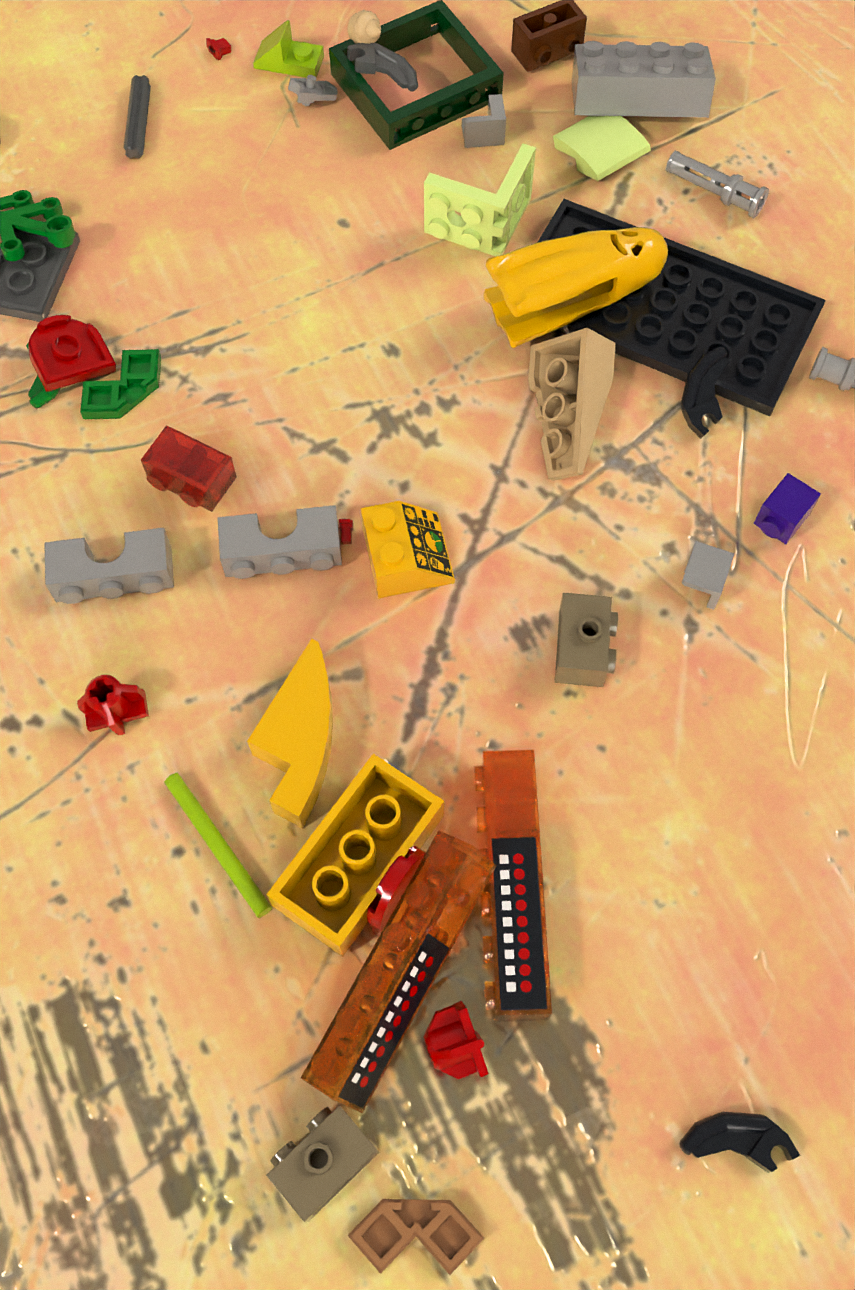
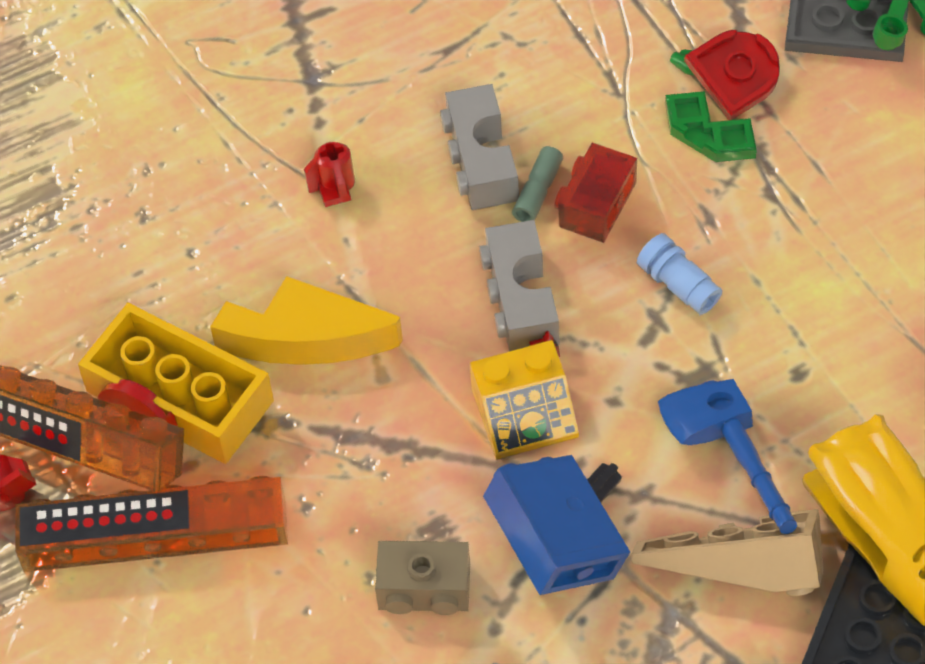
camera: 90 degrees right, 10 degrees down
lime bar [164,773,272,918] -> none
none -> blue piece [483,455,630,595]
none -> sand green piece [512,146,563,222]
none -> light blue axle [637,233,722,315]
none -> blue piece [658,379,797,534]

